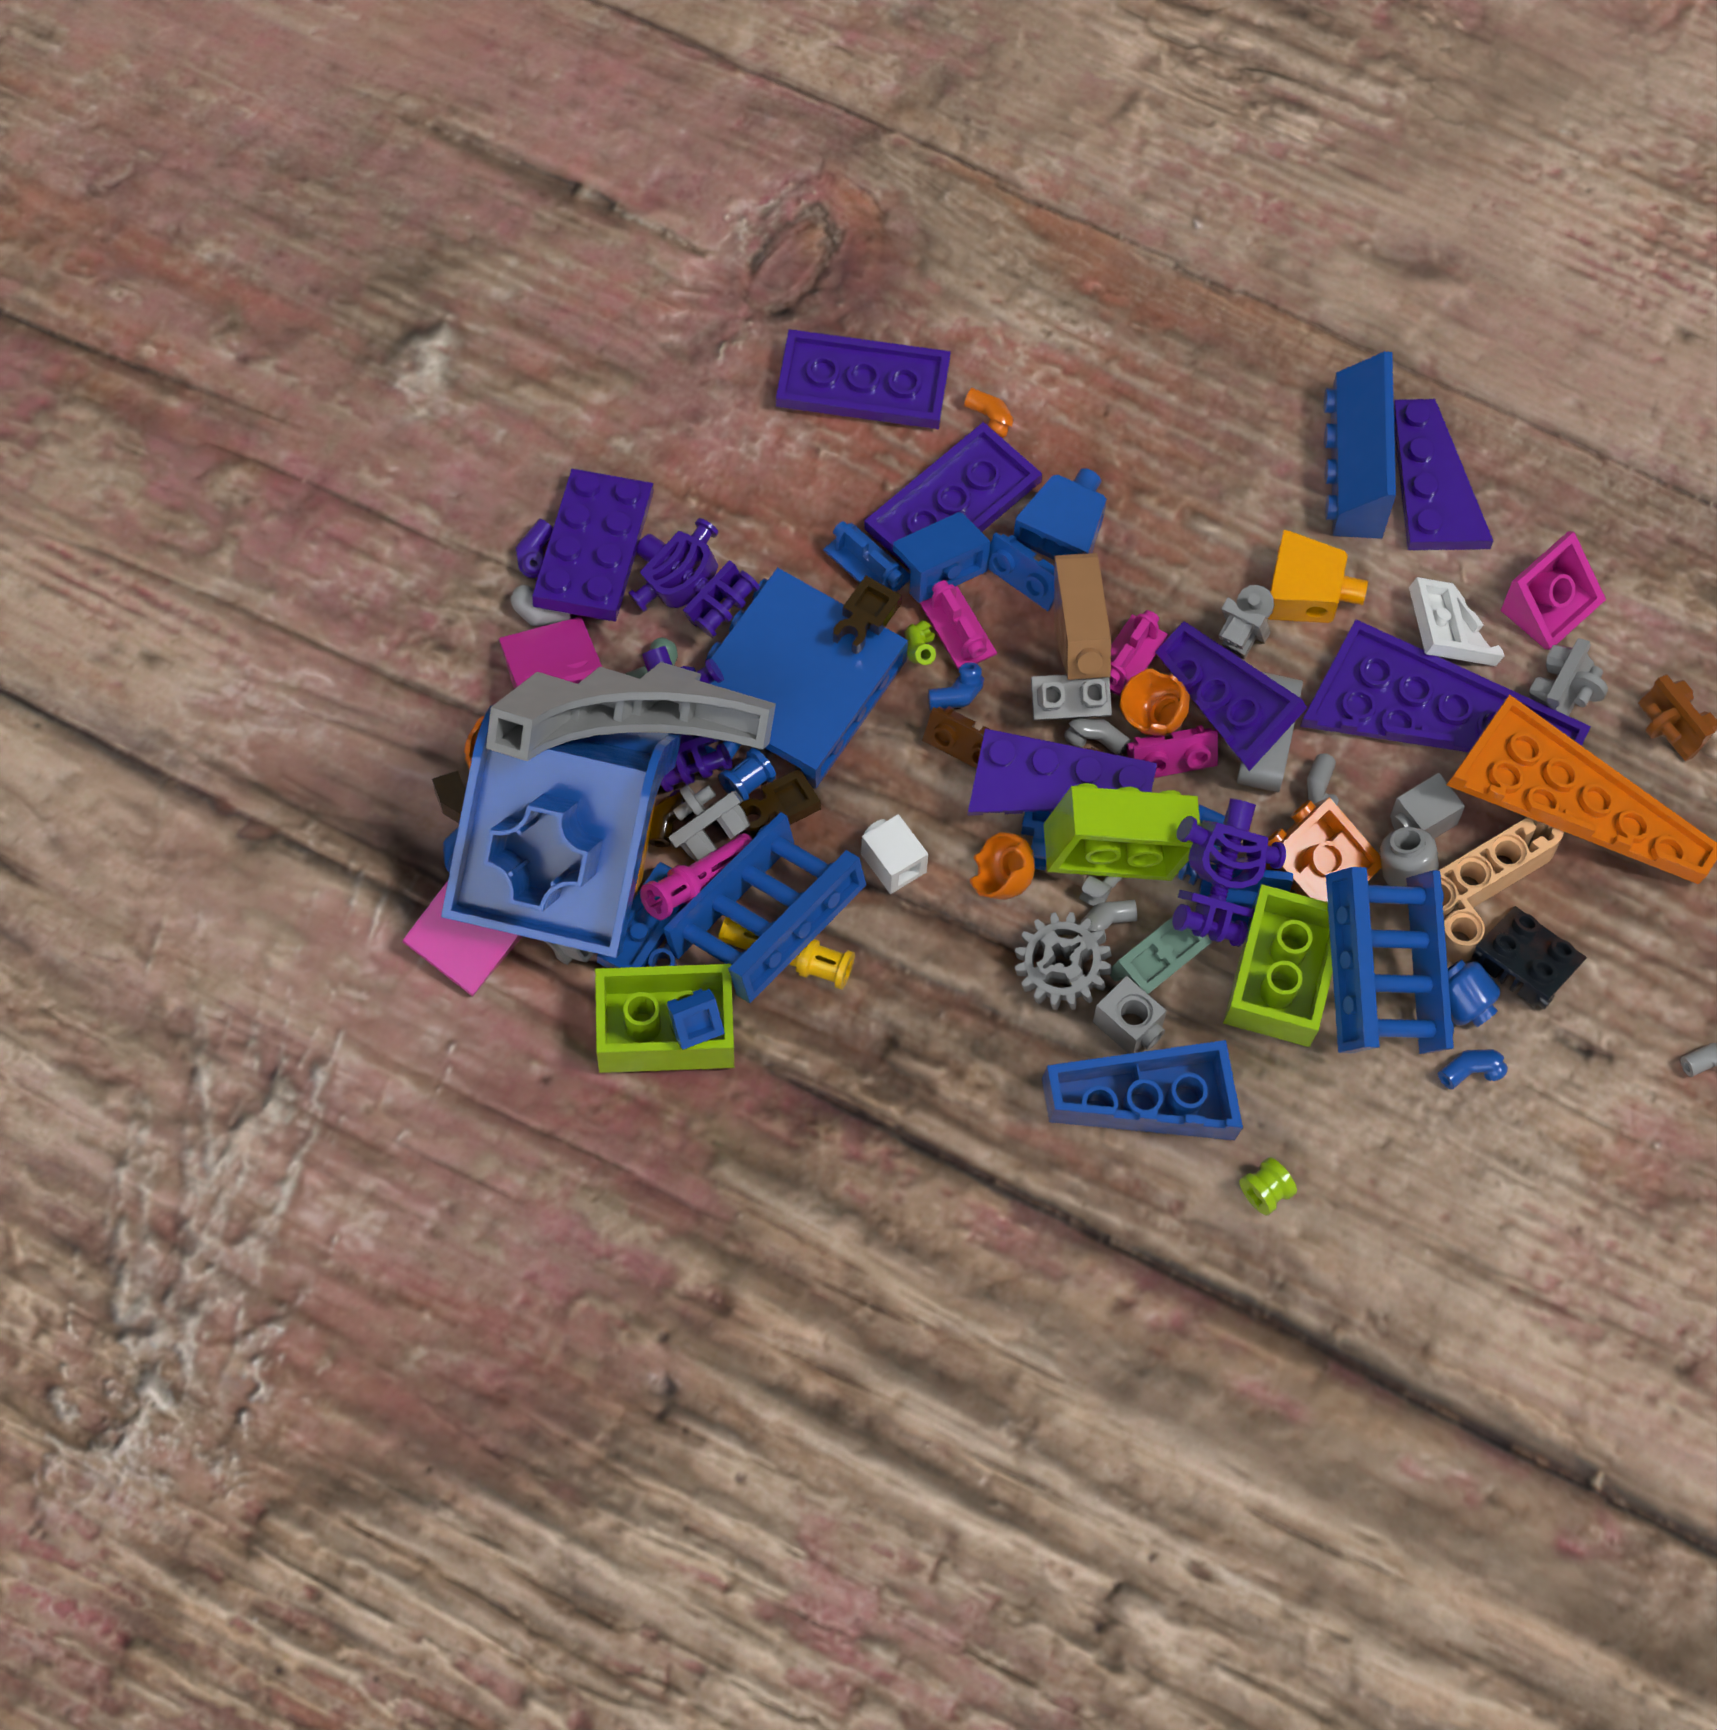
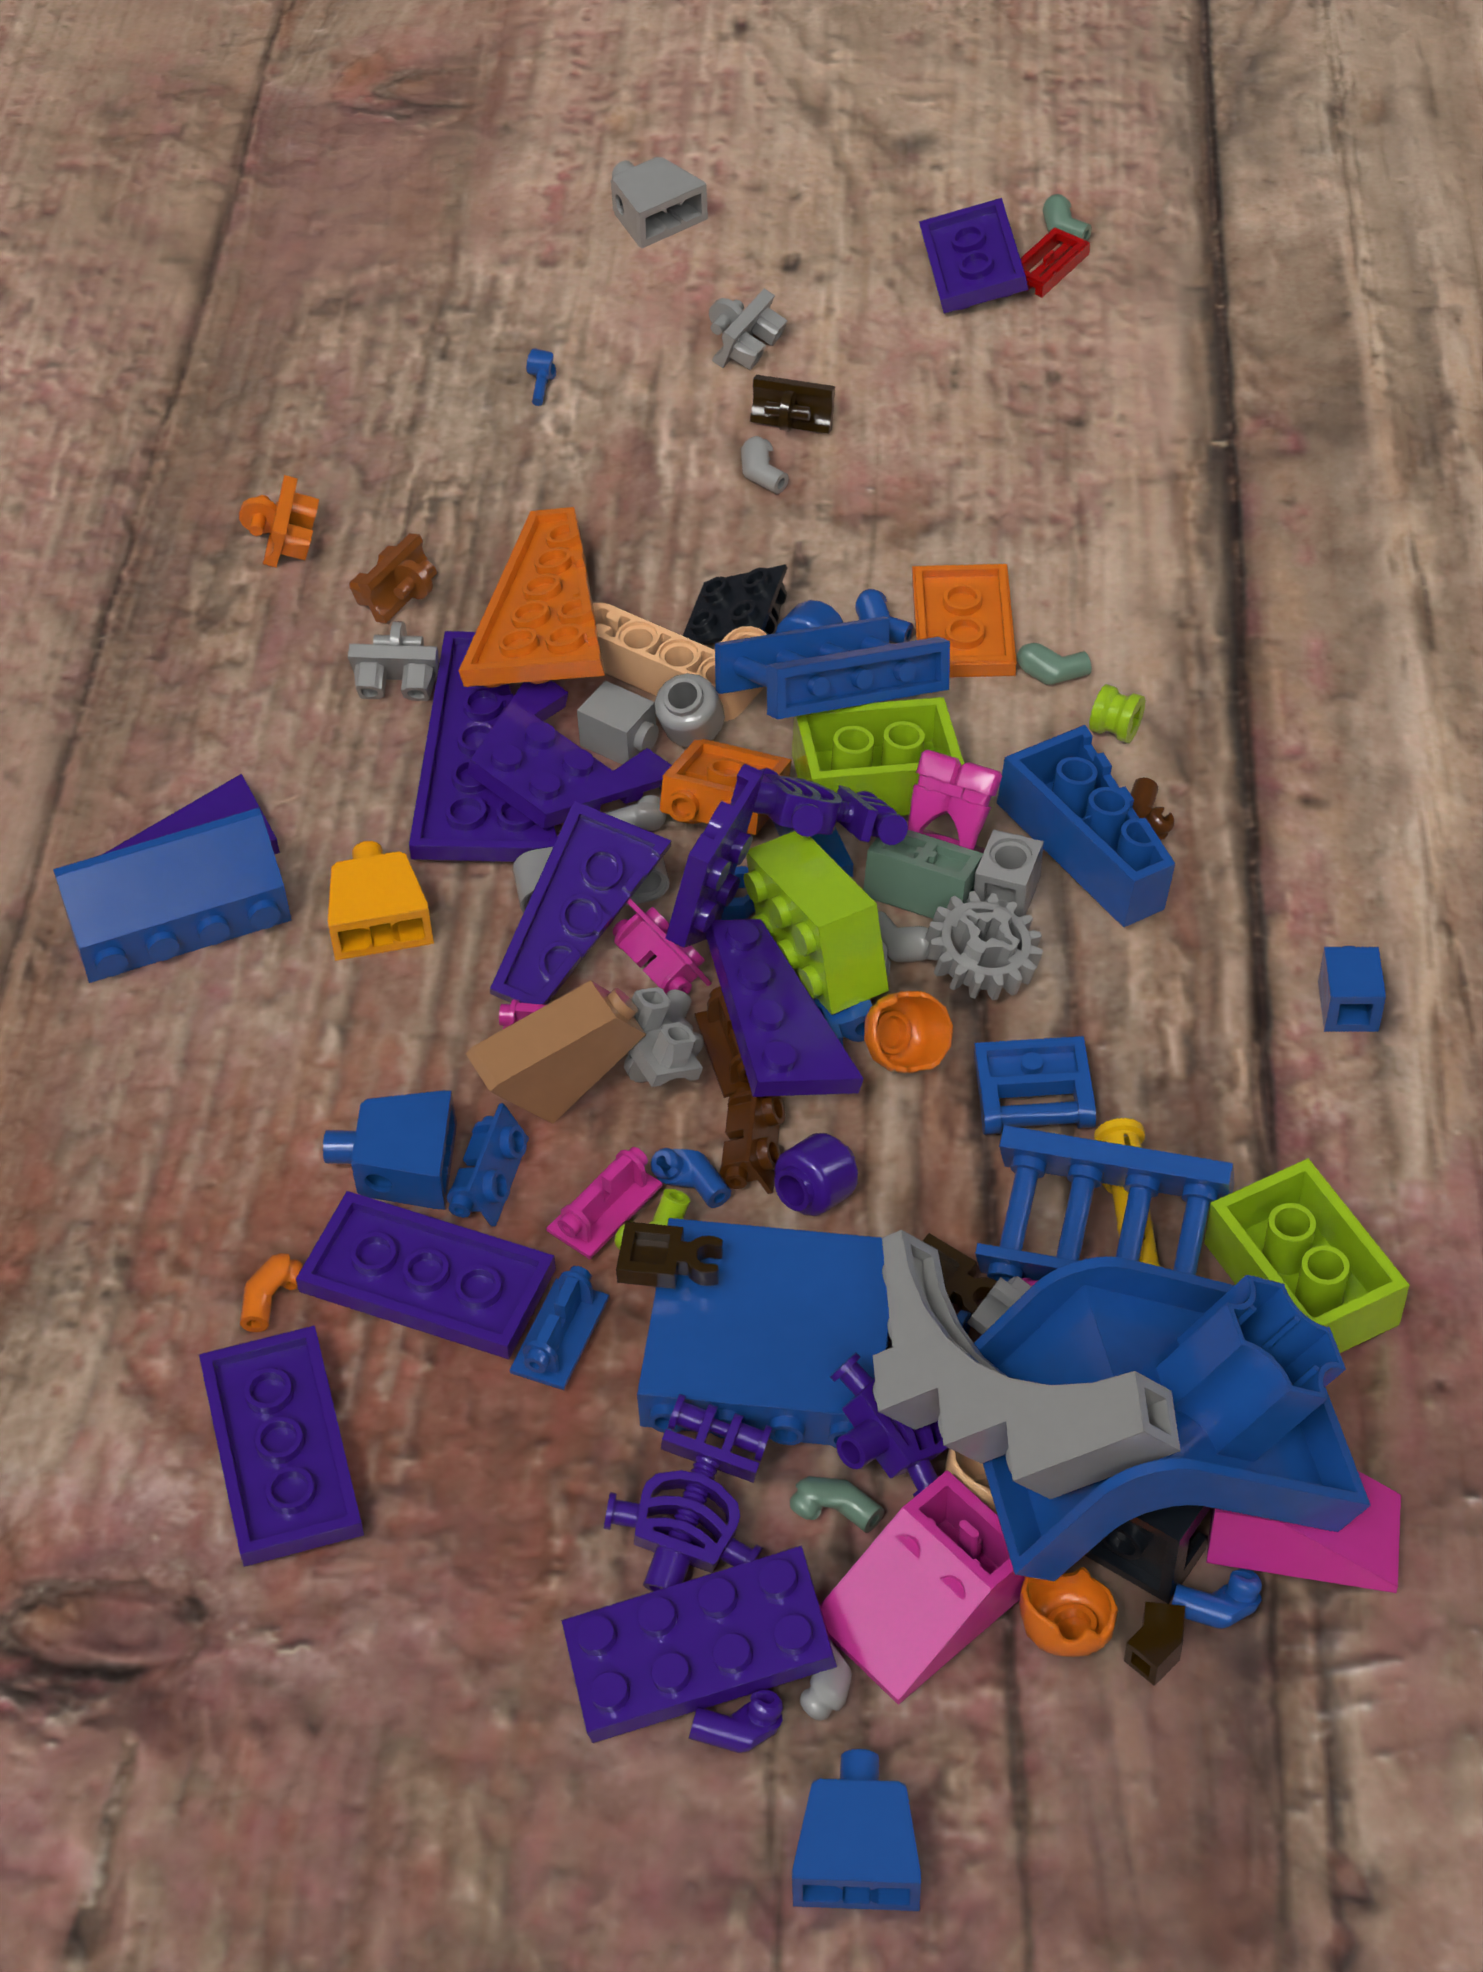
camera: 110 degrees left, 15 degrees down
blue tile [667,989,725,1050] -> none
white brick [861,814,928,894] -> none
blue panel [893,512,990,603] -> none
orange hair [1119,668,1190,736] -> none
light grey hips [1219,585,1274,658] -> none
white wing [1409,577,1504,666] -> none
dark pink slope [1501,531,1606,650] -> none
none -> dark purple wing [468,680,672,829]
none -> dark purple wing [665,764,764,948]
none -> dark purple head [774,1133,858,1216]
none -> blue torso [792,1749,921,1911]
none -> dark pink piece [908,750,1002,853]
none -> orange tile [912,564,1016,678]
none -> blue plate [974,1036,1096,1135]
none -> sand green arm [1017,643,1092,685]
none -> reddish brown arm [1130,777,1174,840]
none -> blue brick [1318,946,1386,1032]

